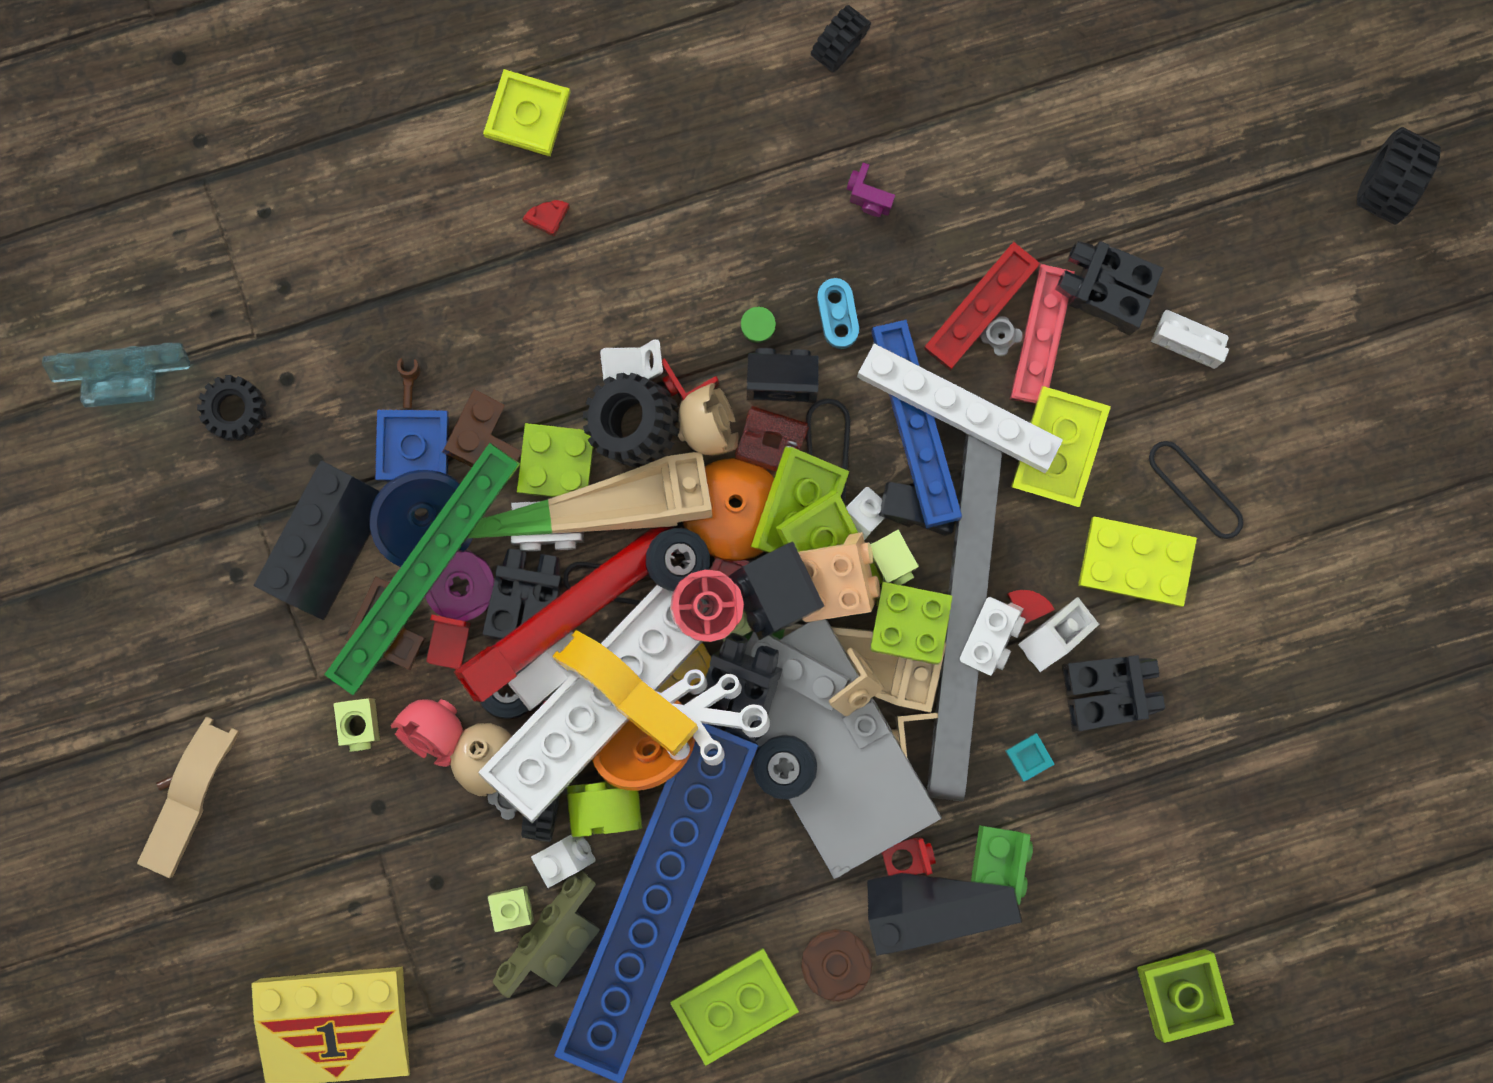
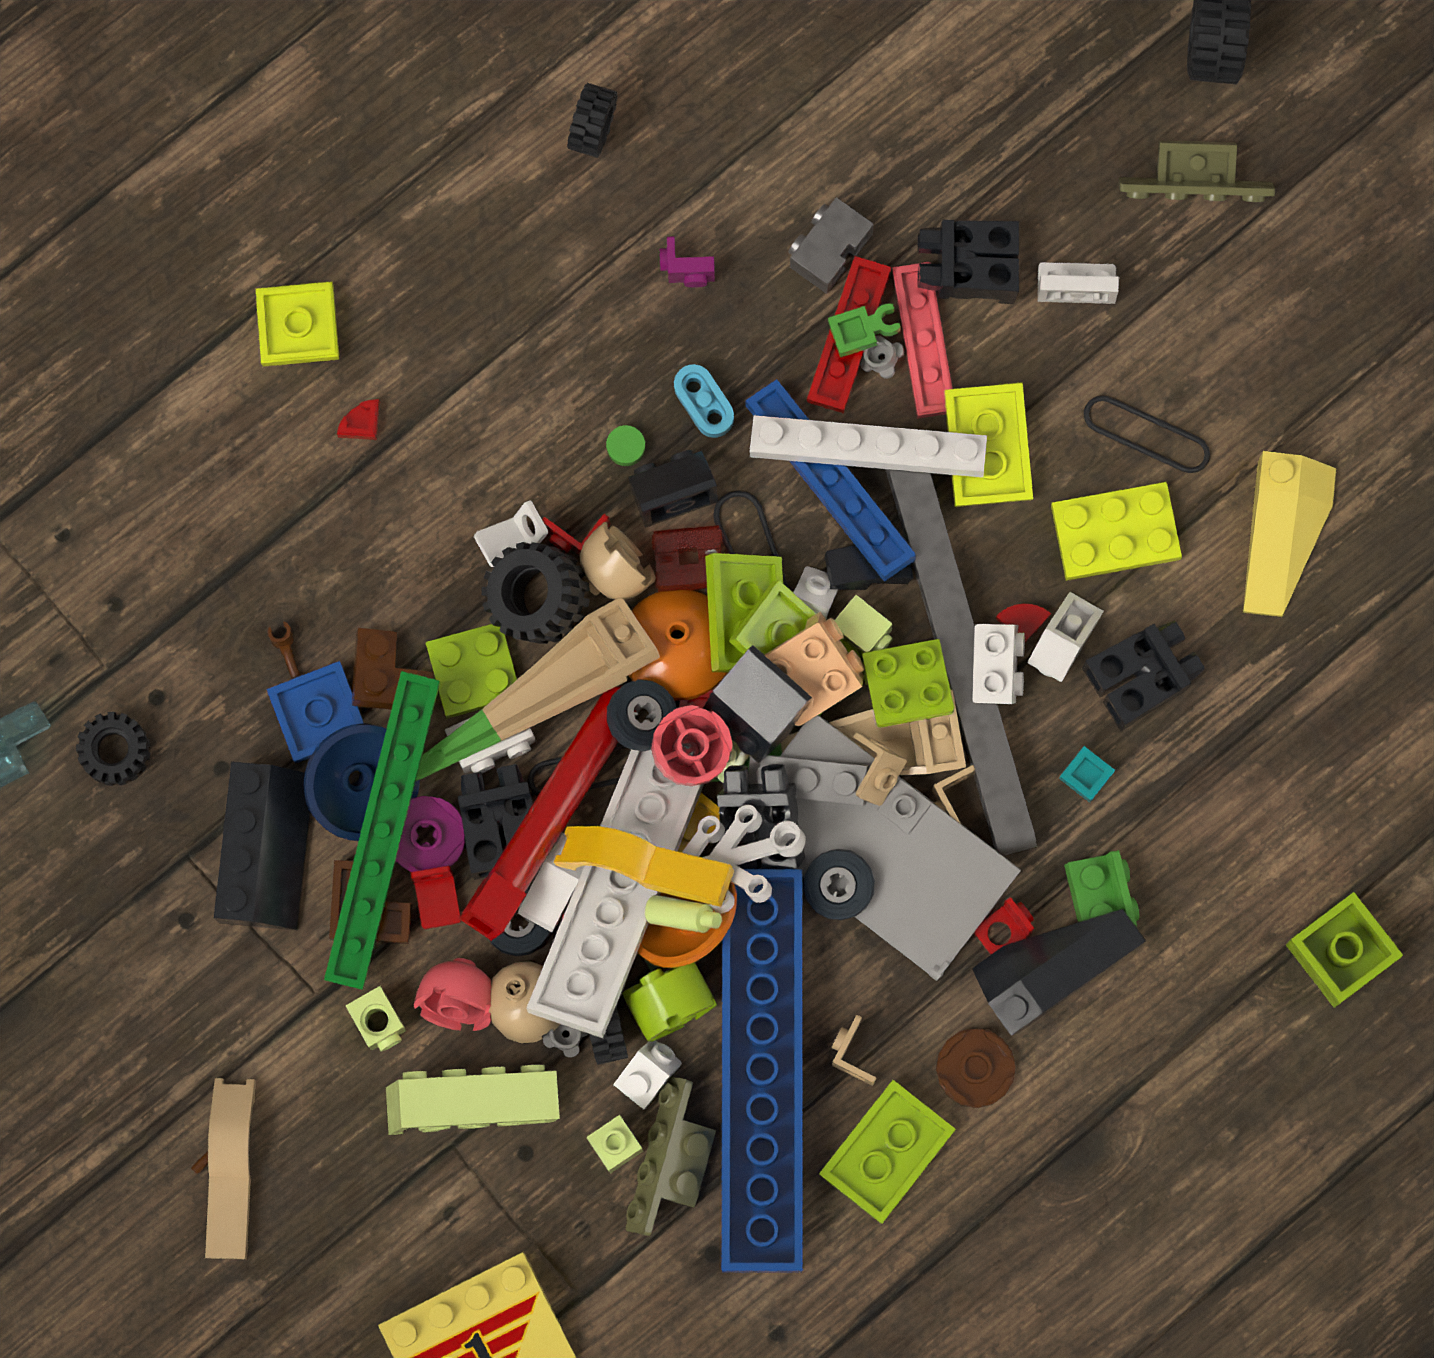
camera: 15 degrees left, 5 degrees down
none -> yellowish green wedge [386,1065,560,1135]
none -> yellowish green cylinder [645,895,722,933]
none -> flat silver brick [789,198,873,294]
none -> bright green plate [828,304,901,357]
none -> tan bracket [832,1015,876,1086]
none -> olive bracket [1118,140,1275,202]
none -> light yellow wedge [1243,451,1336,617]

